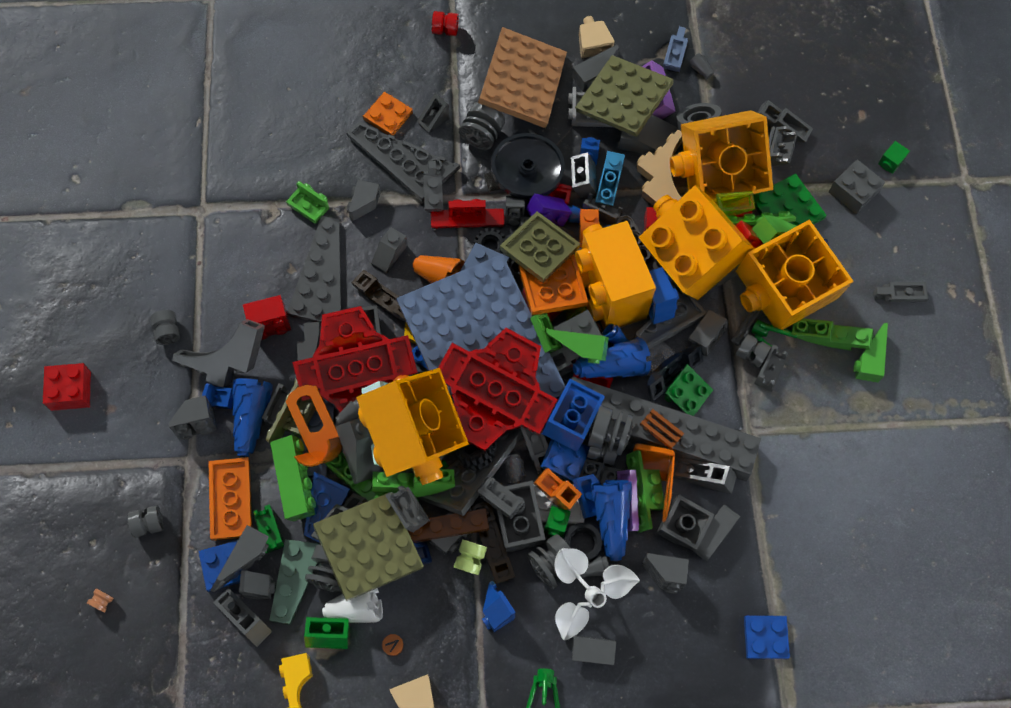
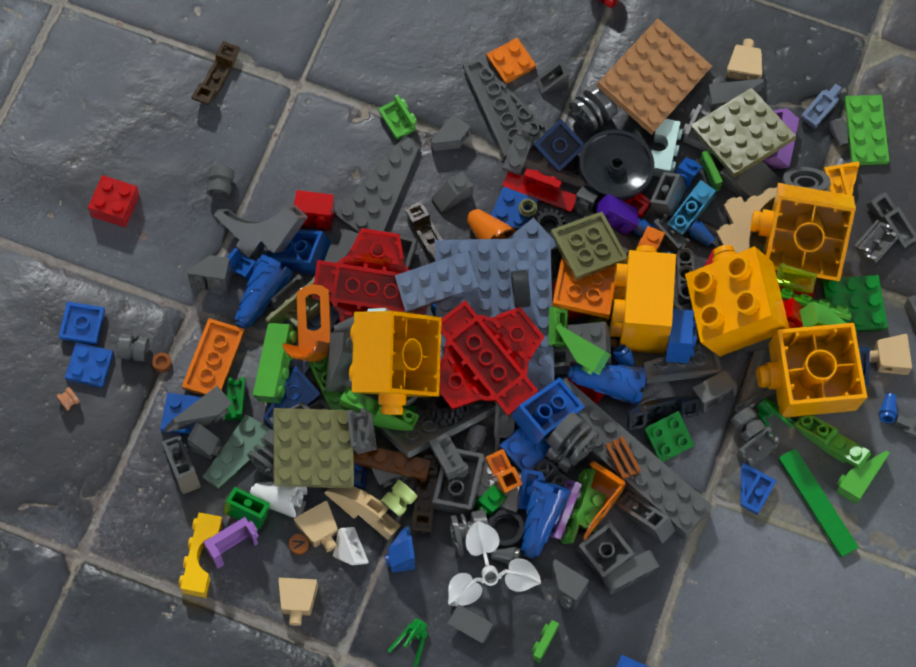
camera: 25 degrees right, 0 degrees up
none -> blue plate [58,301,105,345]
none -> blue plate [65,342,114,388]
none -> dark orange tile [152,352,172,373]
none -> dark brown slope [191,41,240,105]
none -> medium lavender panel [204,517,259,569]
none -> blue slope [265,230,333,275]
none -> tan torso [294,500,338,552]
none -> tan slope [324,487,401,540]
none -> white slope [333,527,369,565]
none -> sand blue plate [395,251,480,313]
none -> blue plate [491,187,538,231]
none -> black tyre [511,270,531,308]
none -> olive plate [518,199,537,217]
none -> bright green plate [531,620,559,663]
none -> dark blue brick [533,119,585,172]
none -> light aqua arch [651,119,682,177]
none -> blue cone [687,220,715,247]
none -> bright green tile [700,150,723,191]
none -> blue wing [740,462,777,515]
none -> green tile [778,448,859,558]
none -> light orange wing [823,161,860,196]
none -> bright green plate [844,95,889,165]
none -> tan torso [870,334,912,375]
none -> blue cone [878,393,898,423]

